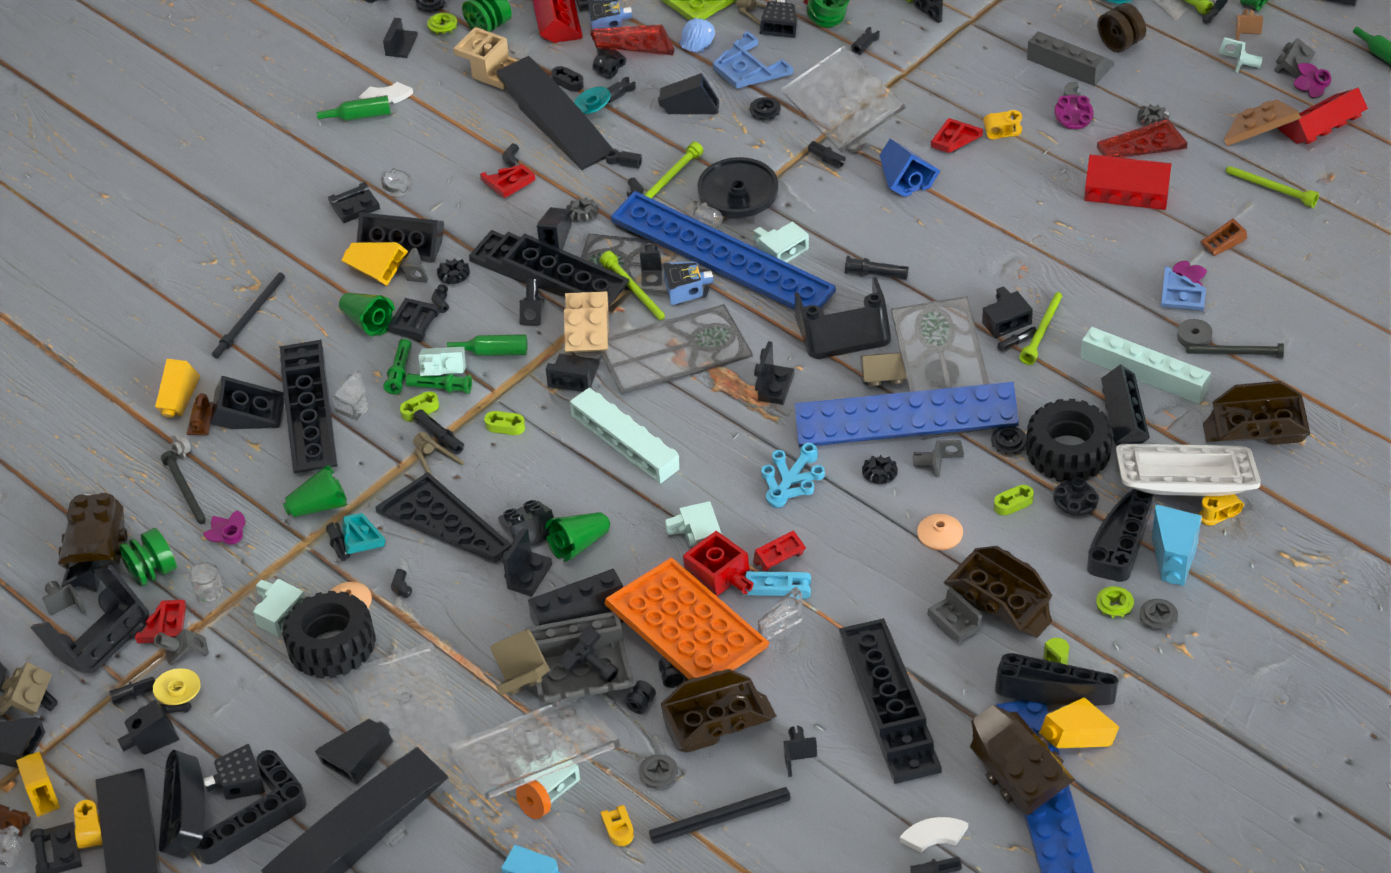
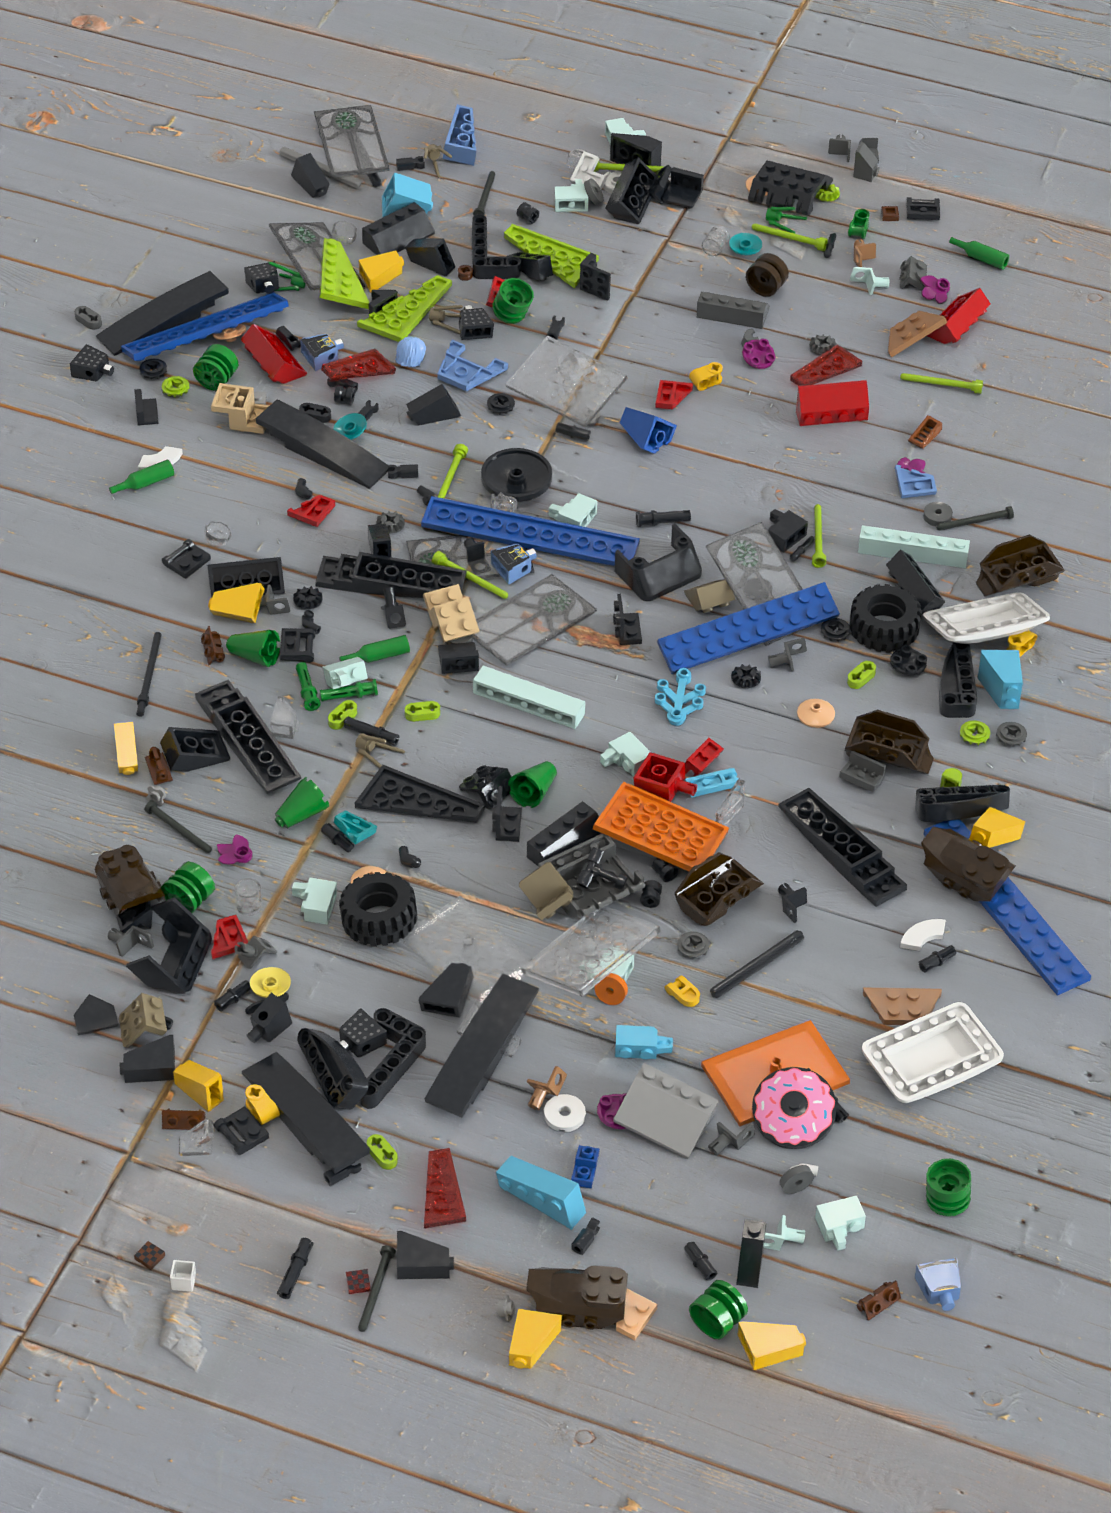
camera: 25 degrees left, 0 degrees up
none -> reddish brown hinge [201,626,225,665]

